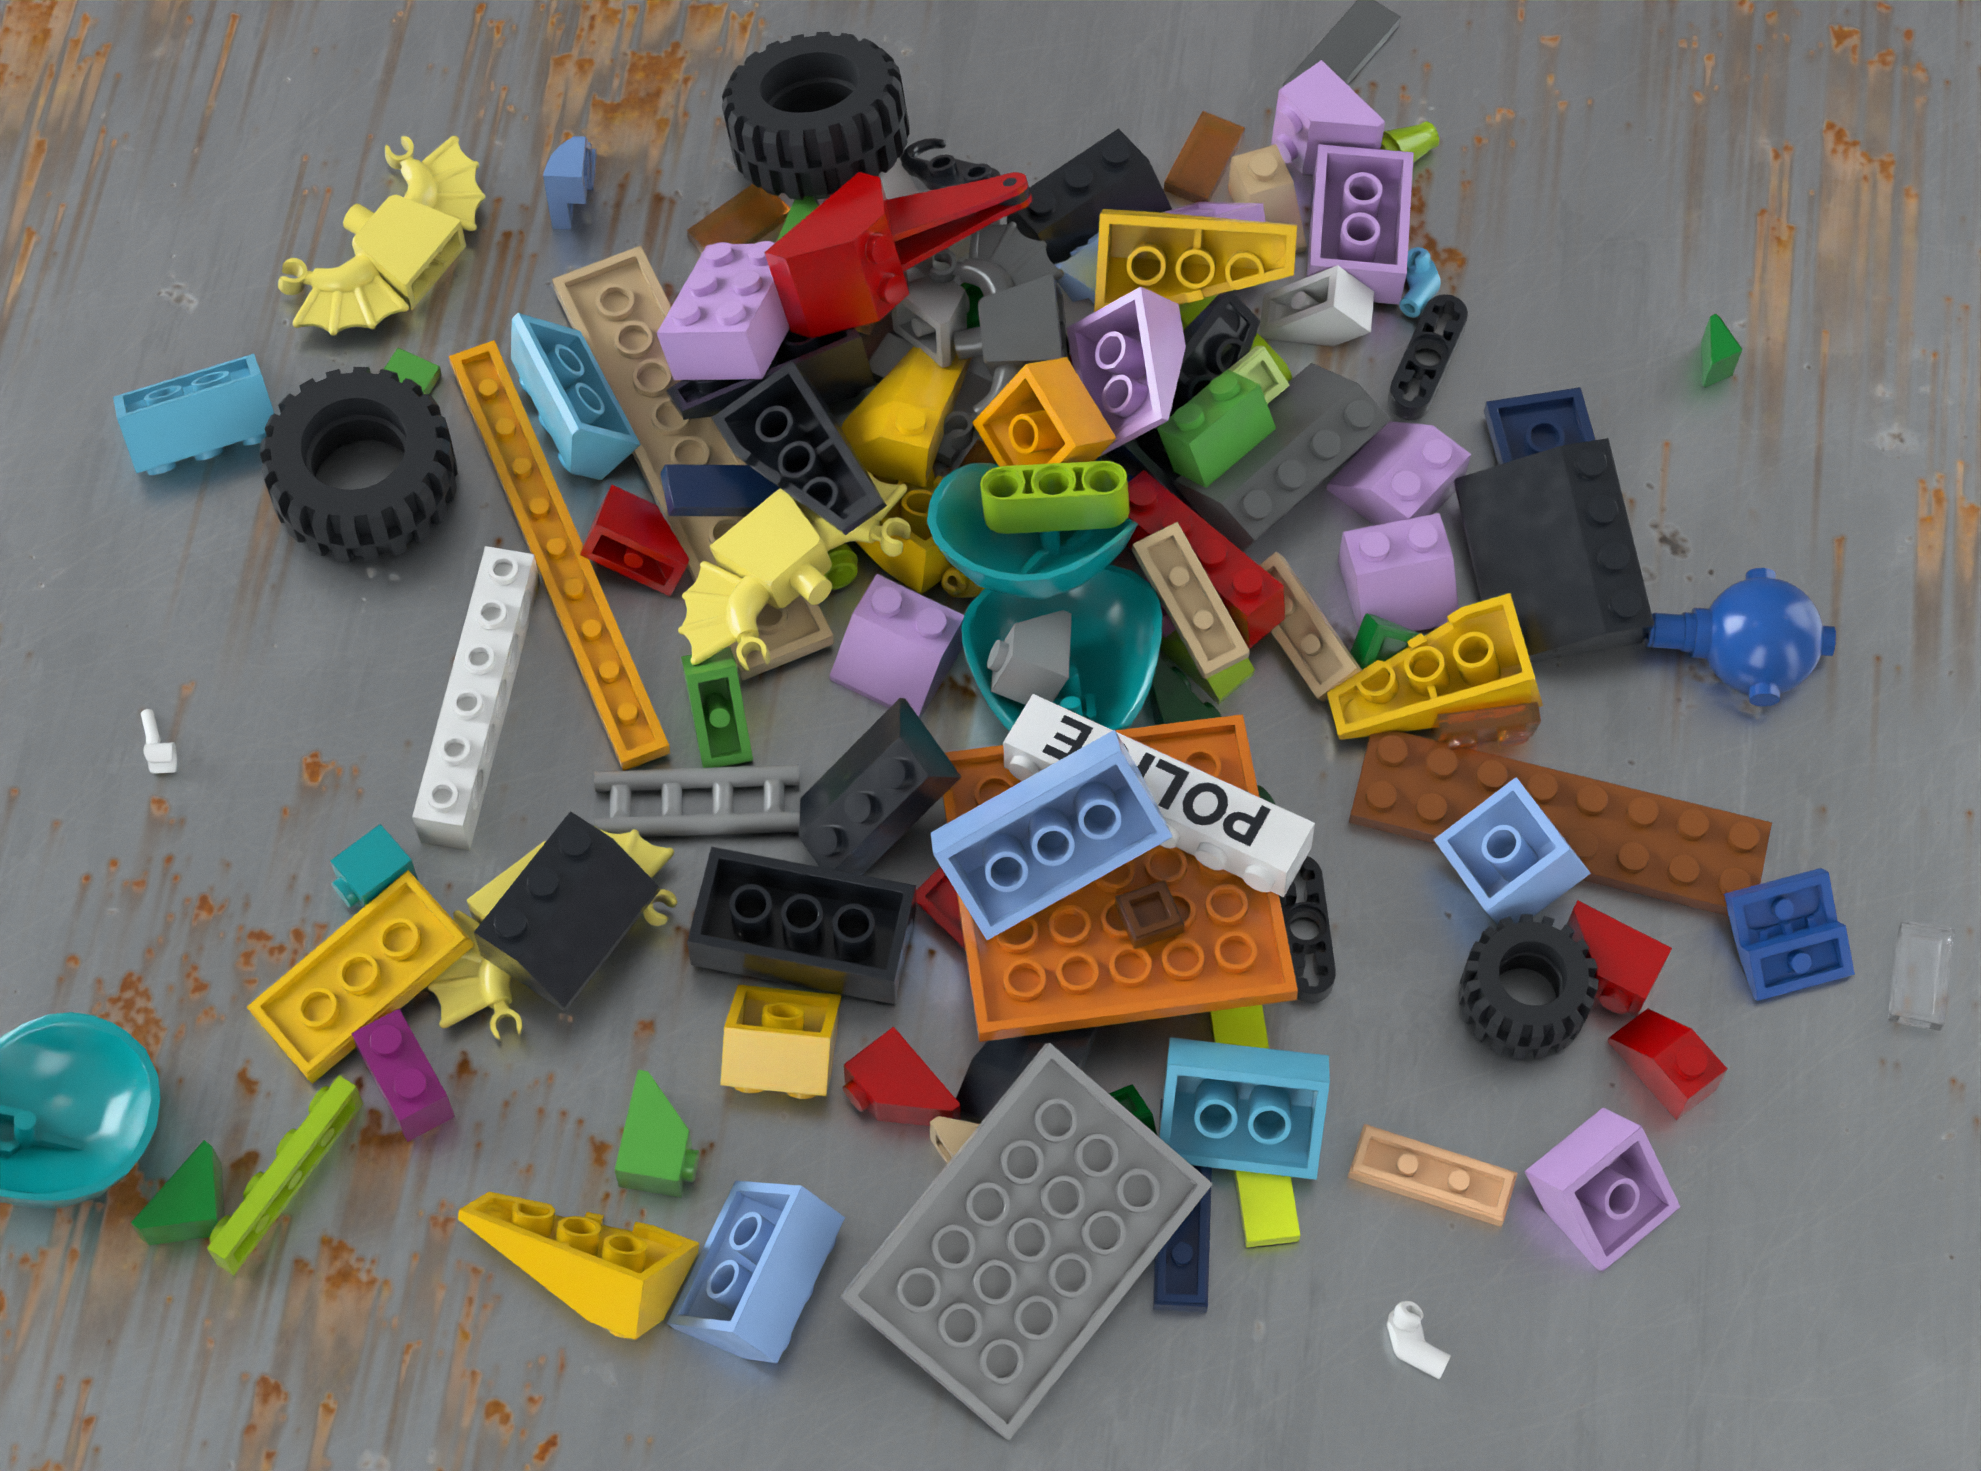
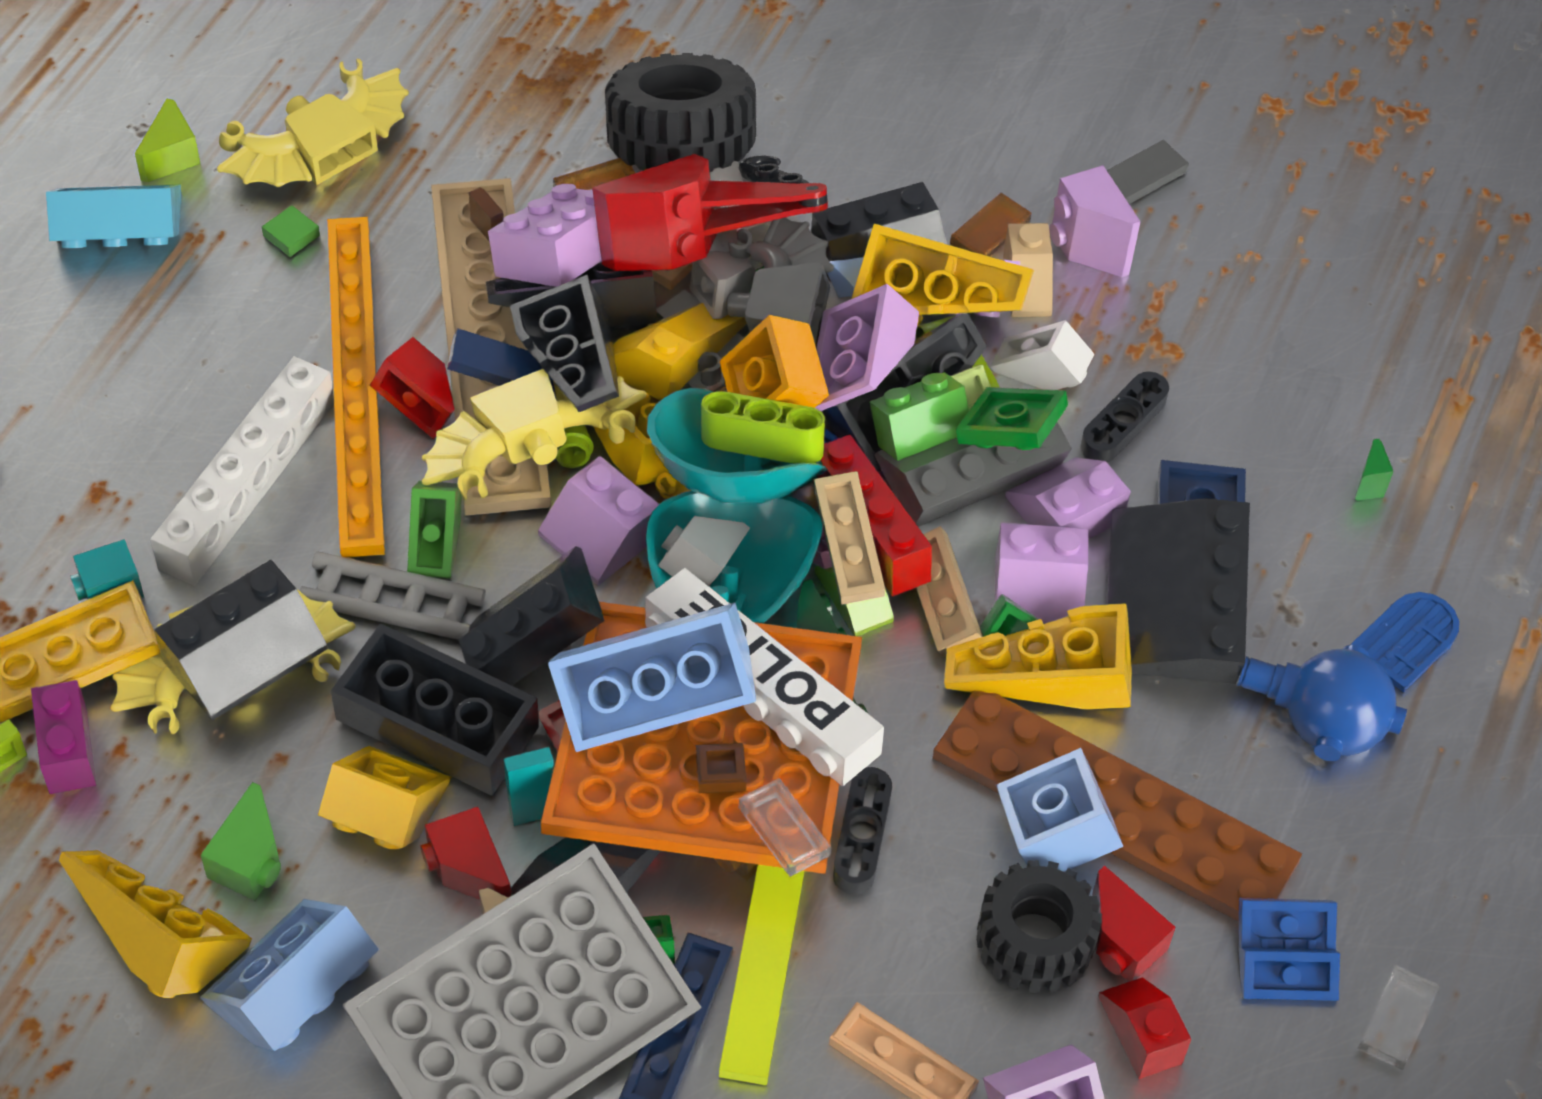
camera: 15 degrees right, 10 degrees down
black tyre [260,367,458,562] -> none
medium azure slope [511,313,641,480] -> none
medium blue slope [543,136,597,230] -> none
medium azure slope [1159,1037,1330,1180] -> none
lavender brick [1306,144,1414,305] -> none
lime cone [1380,121,1439,163] -> none
medium azure arm [1399,247,1441,318] -> none
clear orange plate [1430,702,1541,750] -> none
none -> lime slope [135,98,200,182]
none -> reddish brown tile [469,187,504,242]
none -> teal tile [503,747,554,826]
none -> clear tile [739,778,831,877]
none -> green plate [956,387,1068,450]
none -> blue window [1350,592,1459,693]

